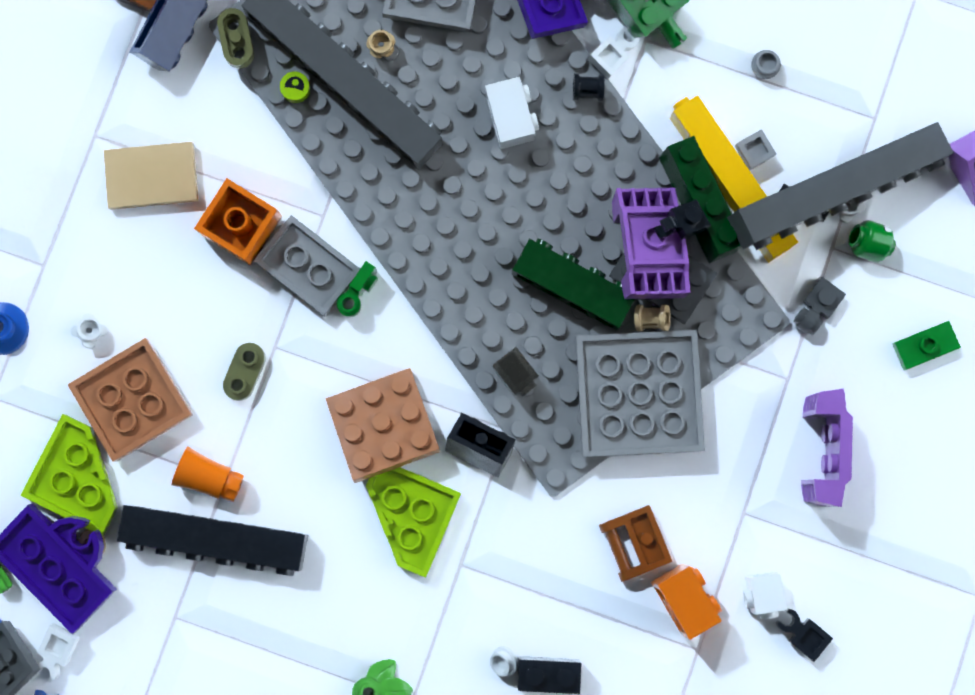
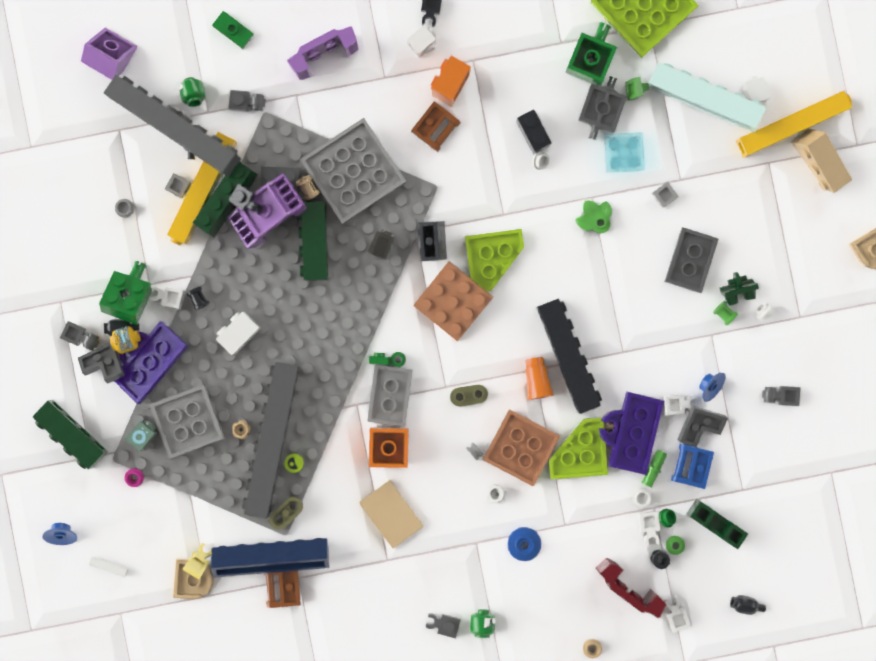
camera: 120 degrees left, 5 degrees up
none -> light grey bush [466,442,484,460]

